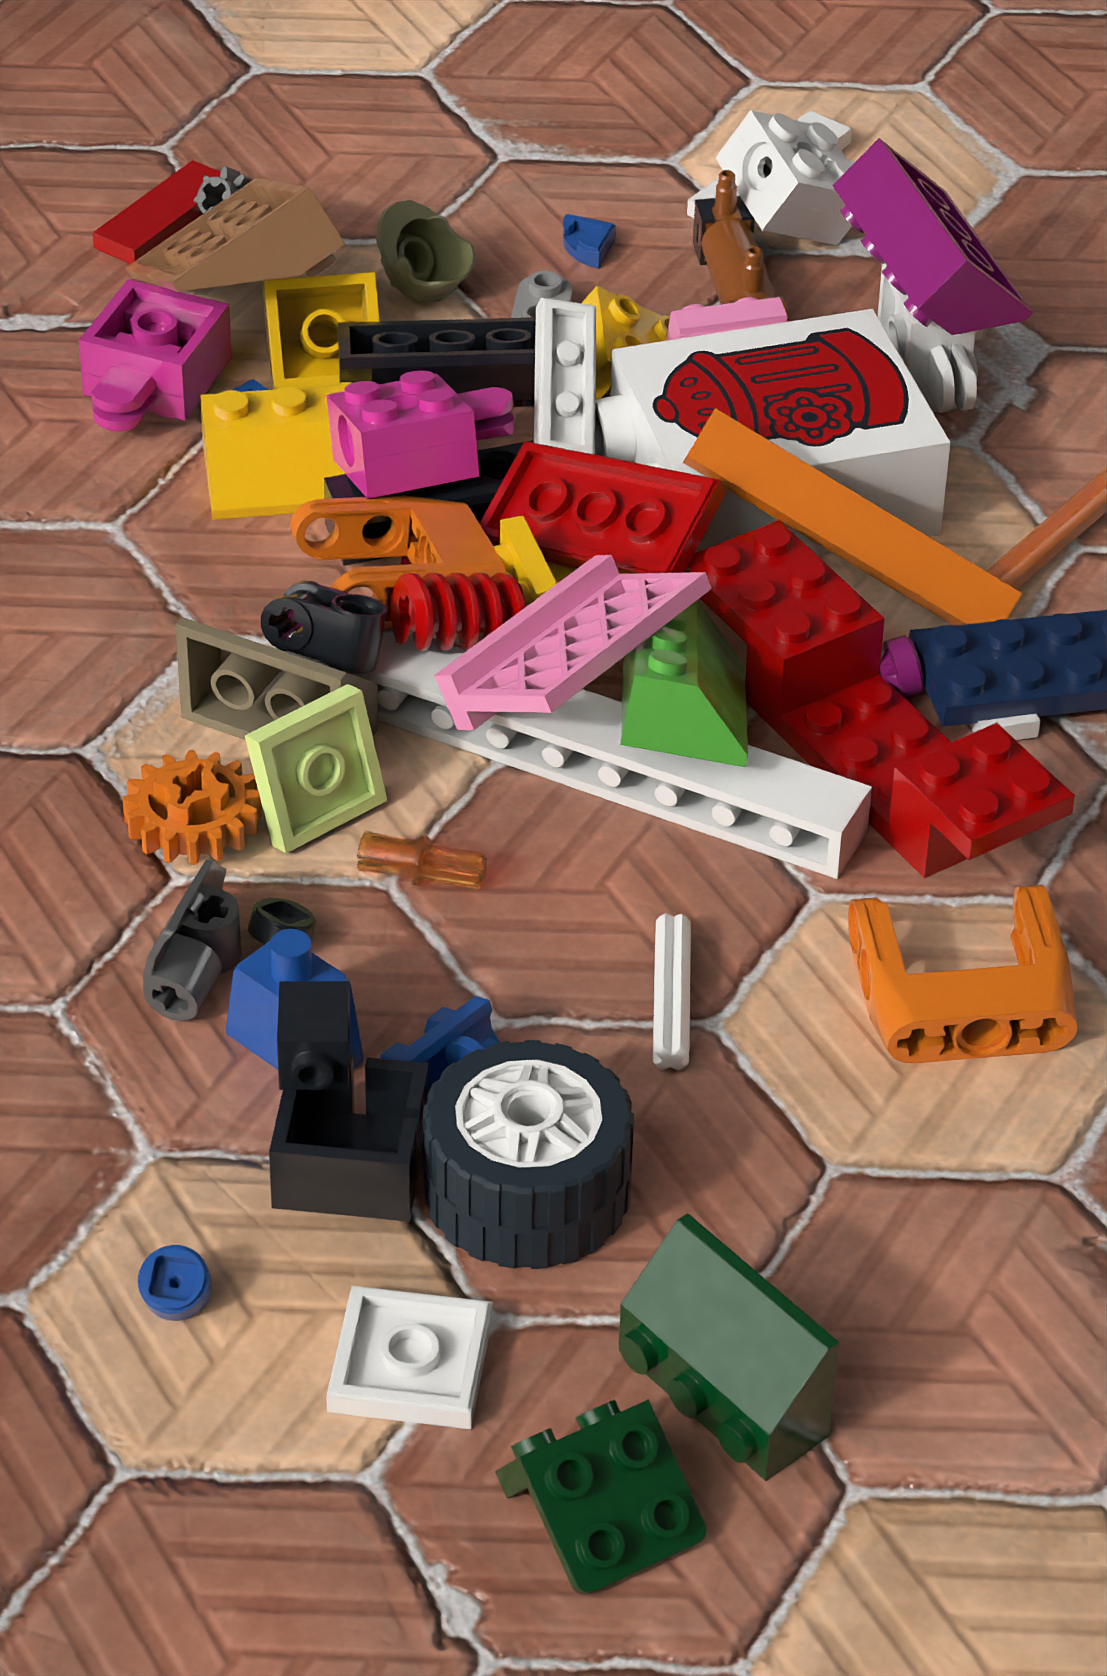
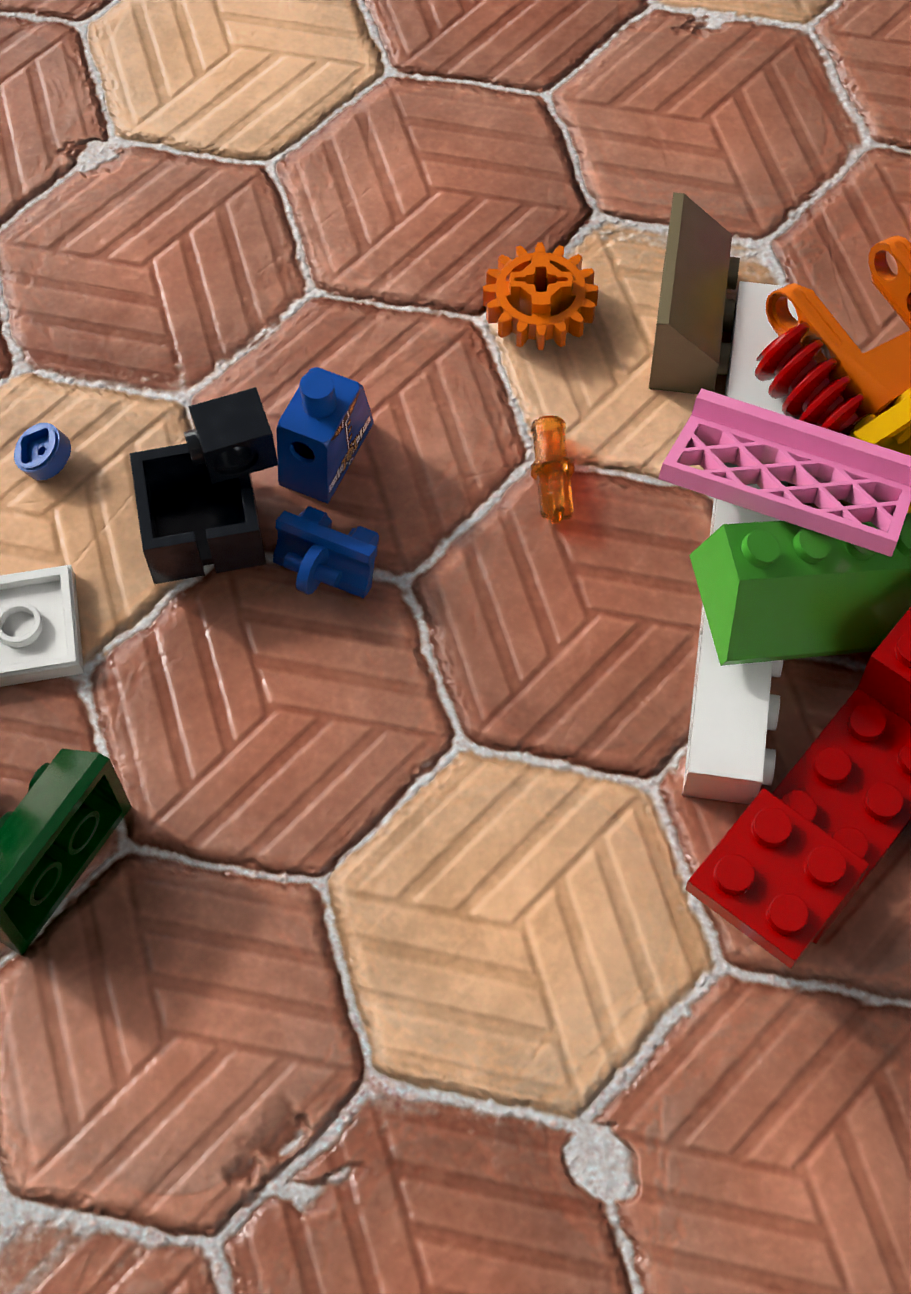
camera: 75 degrees right, 20 degrees up
dark grey panel [143,859,241,1021] -> none
yellowish green plate [245,684,388,853] -> none
black tile [247,898,316,945] -> none
black piece [260,580,387,673] -> none
black wheel [423,1040,634,1269] -> none
white axle [653,913,691,1071] -> none
orange connector [848,884,1078,1063] -> none

